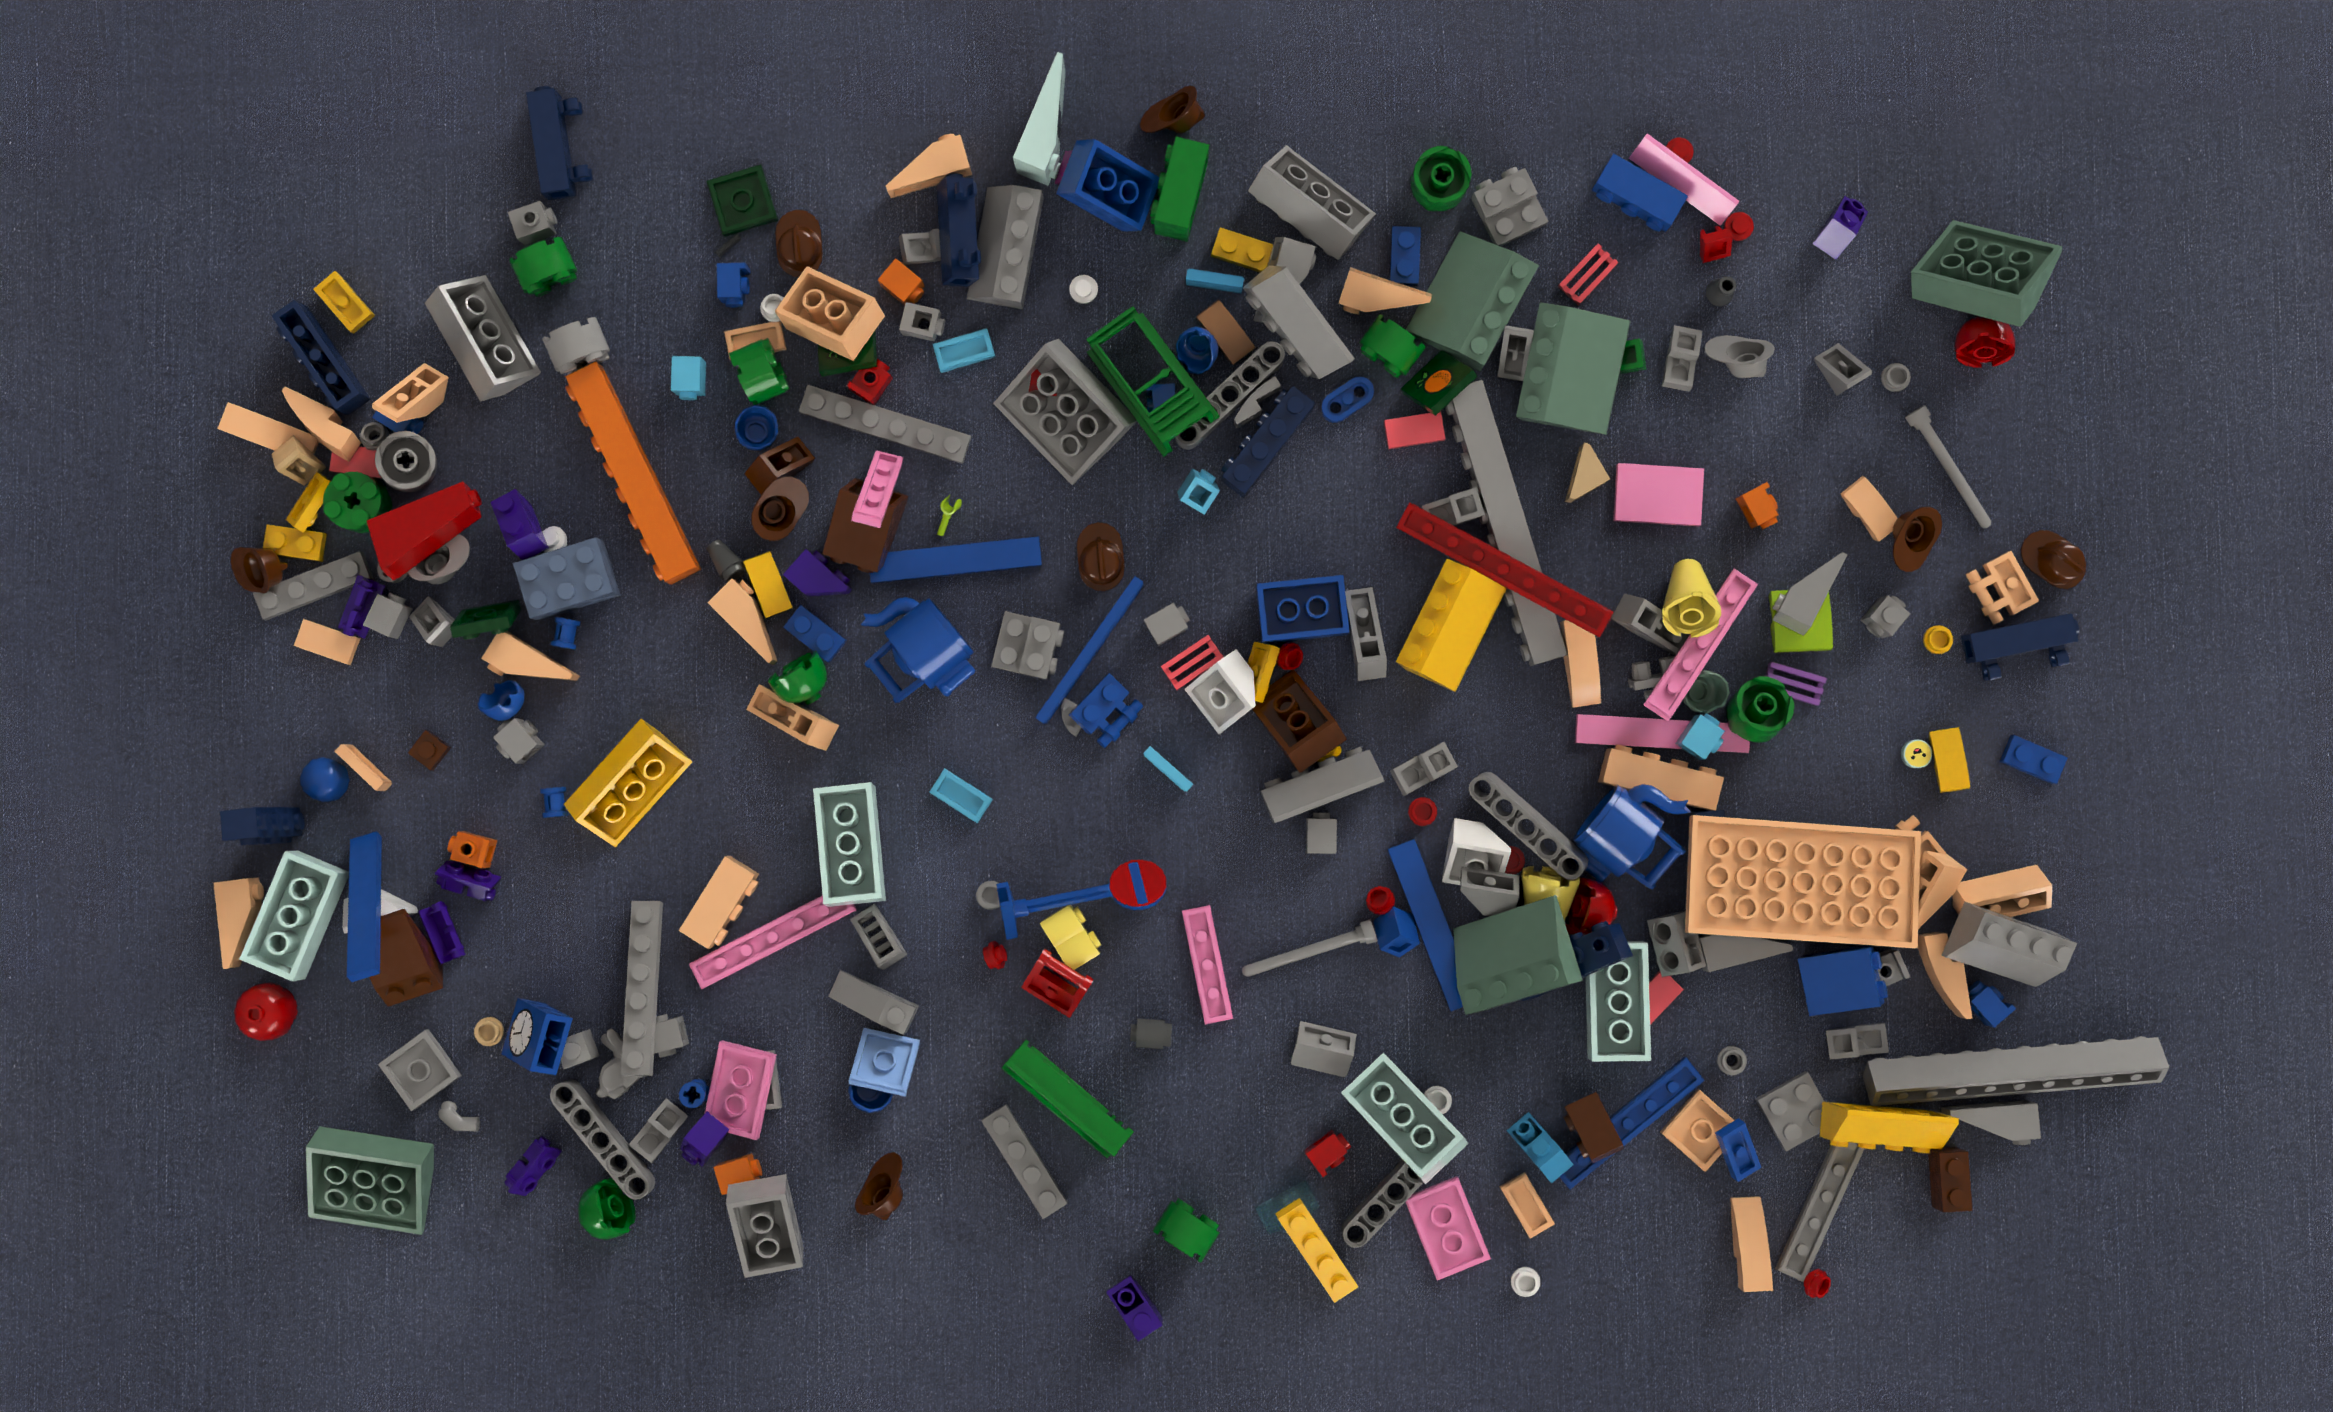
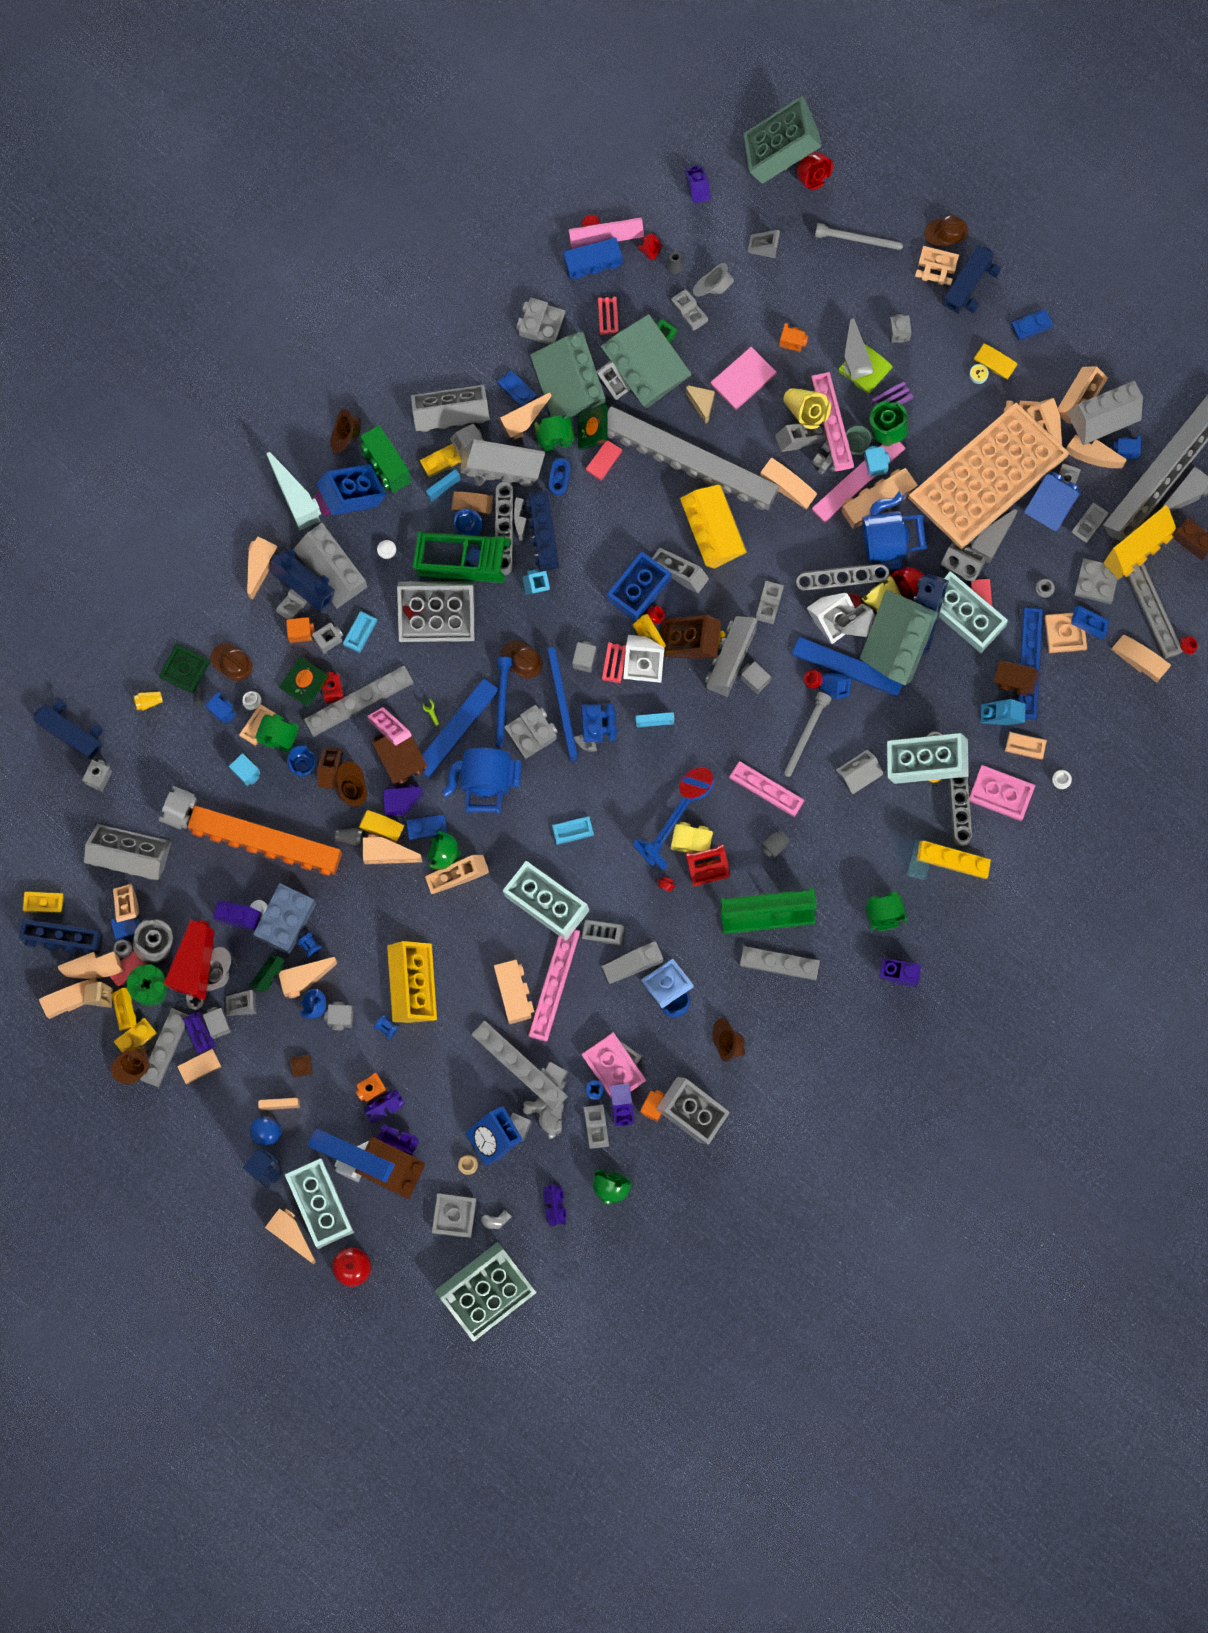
camera: 50 degrees left, 10 degrees down
green brick [509,237,577,297] -> none
light grey beam [550,1079,655,1200] -> none
light nougat brick [775,266,885,361] -> none
light grey tile [976,881,1000,910] -> none
red brick [1304,1130,1351,1177] -> none
red tile [1396,502,1614,638] -> none
red plate [1408,797,1437,826] -> none
green brick [1411,146,1472,211] -> none
light grey slope [1422,487,1485,526] -> none
red plate [1724,212,1754,241] -> none
light nougat slope [1840,476,1898,542] -> none
light grey plate [1881,363,1911,392] -> none
reddish brown piece [1893,506,1942,572] -> none
yellow plate [1923,625,1953,654] -> none
none -> yellow cone [133,691,163,711]
none -> blue piece [496,657,512,748]

